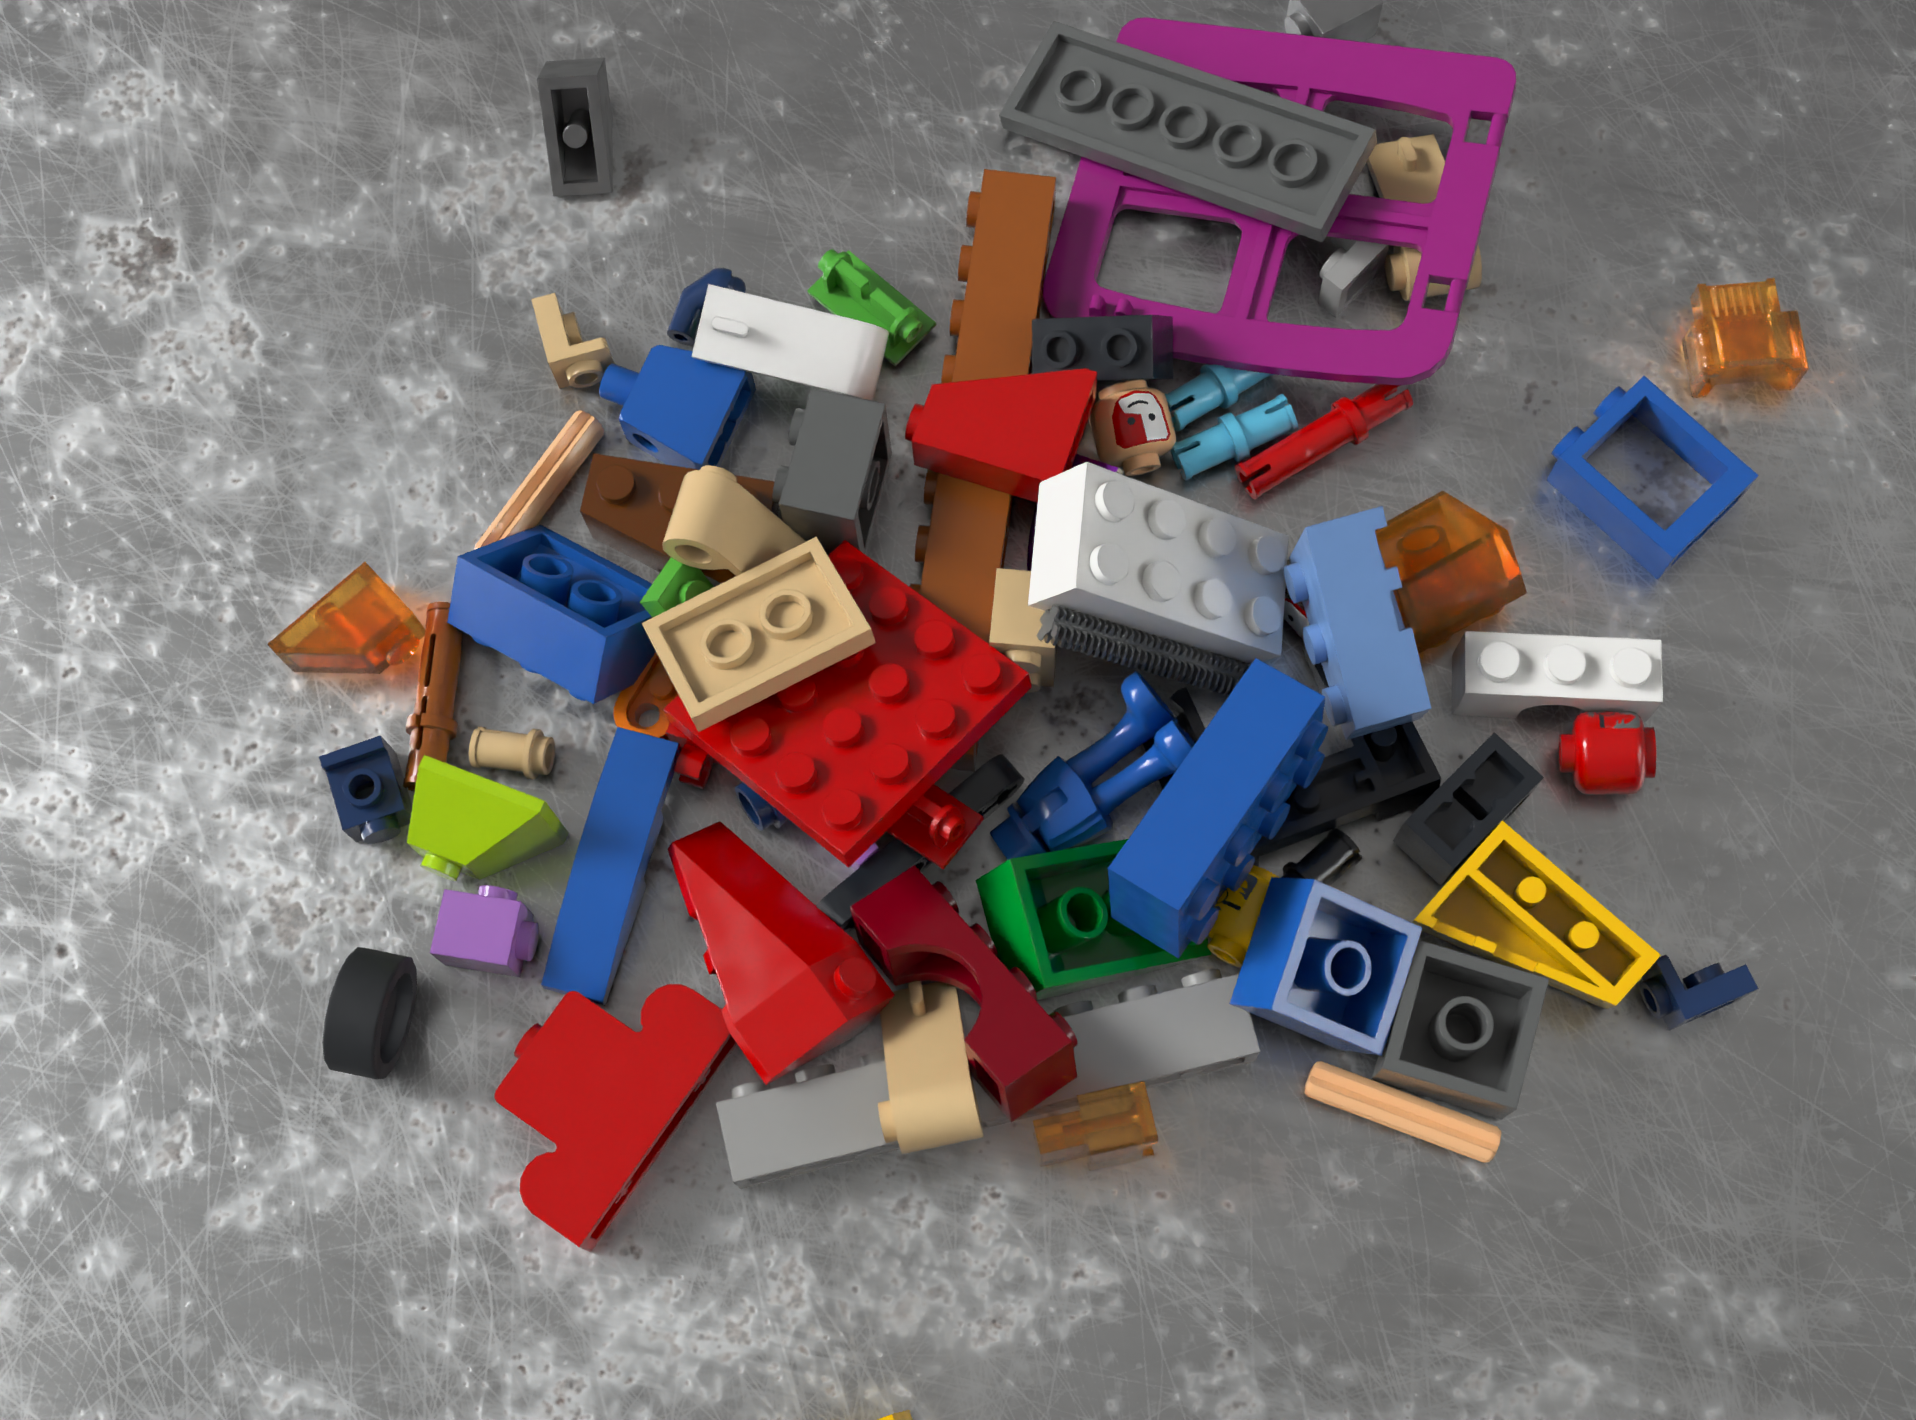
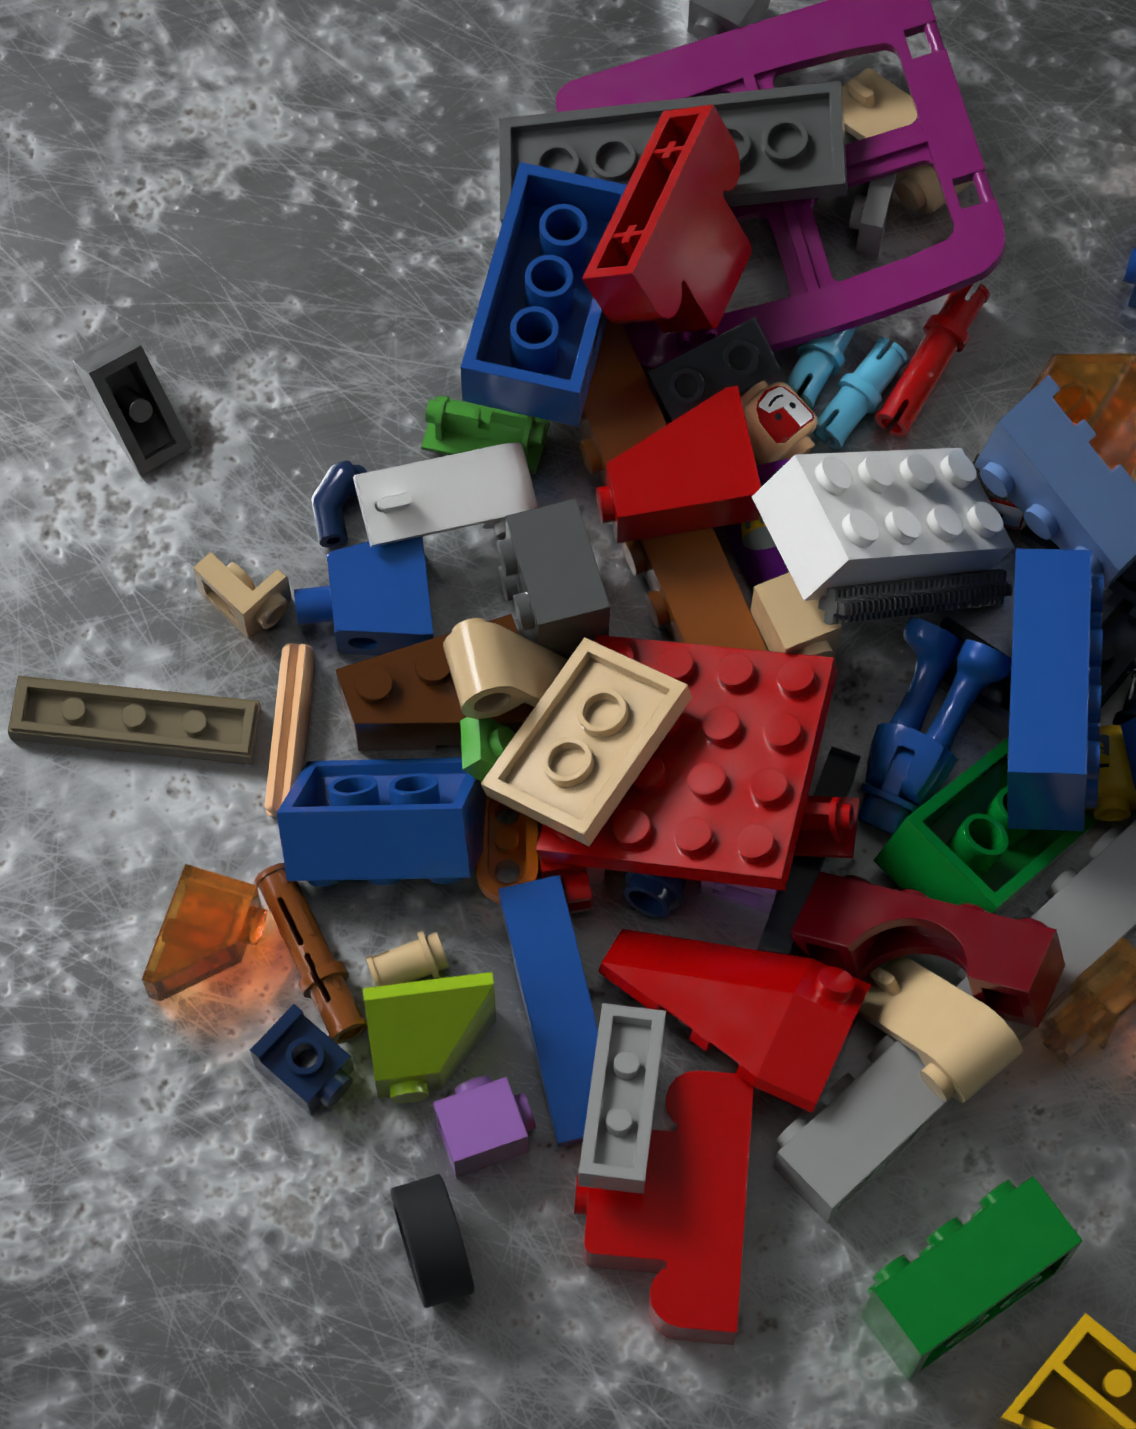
camera: 35 degrees left, 5 degrees down
none -> dark tan tile [8,676,261,765]
none -> blue brick [460,162,627,427]
none -> light grey plate [578,1003,666,1194]
none -> red brick [582,104,752,334]
none -> green brick [861,1176,1083,1381]

